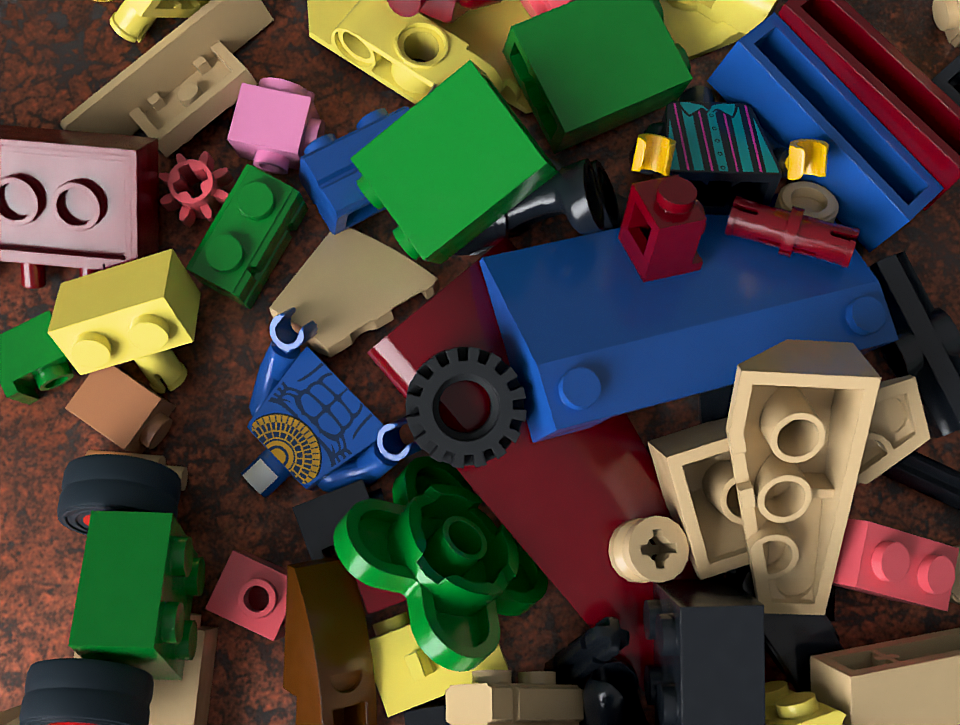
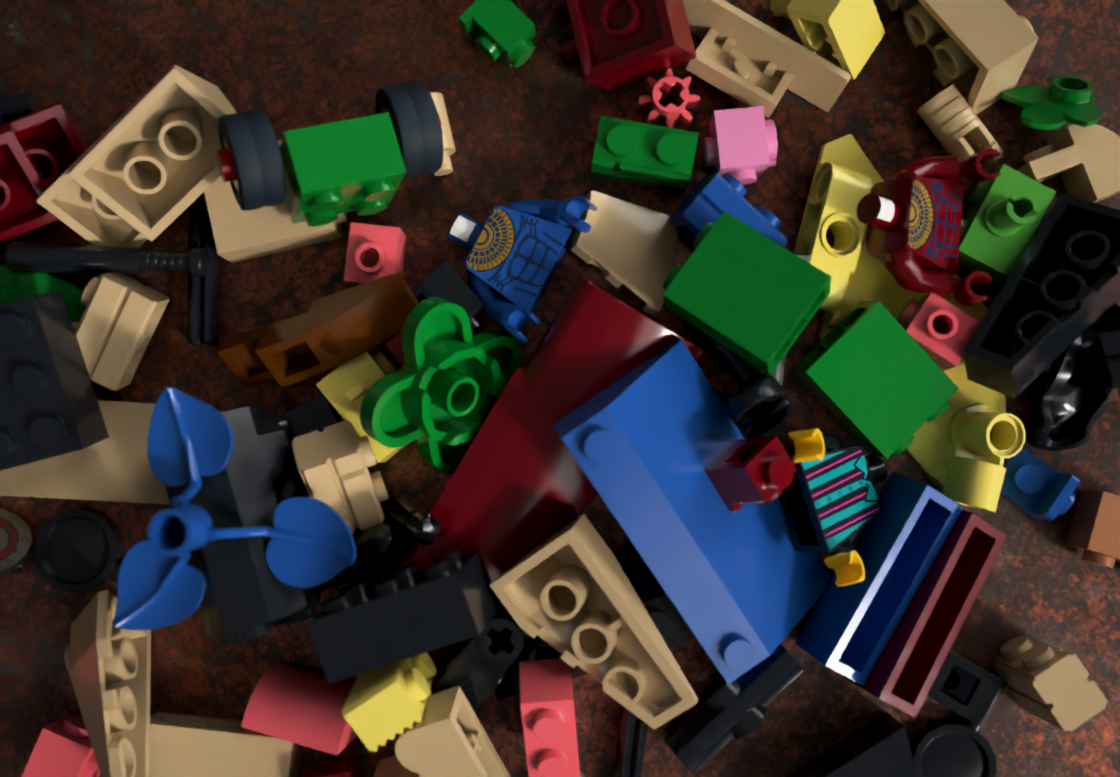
camera: 65 degrees right, 5 degrees up
light yellow brick [47,248,201,394] -> none
nougat brick [65,365,176,454] -> none
black tyre [405,347,527,468] -> none
tan wheel [608,516,689,583] -> none
dark red pin [725,196,860,268] -> none
tan wedge [726,339,881,615] -> none
tan tile [774,181,839,223] -> none

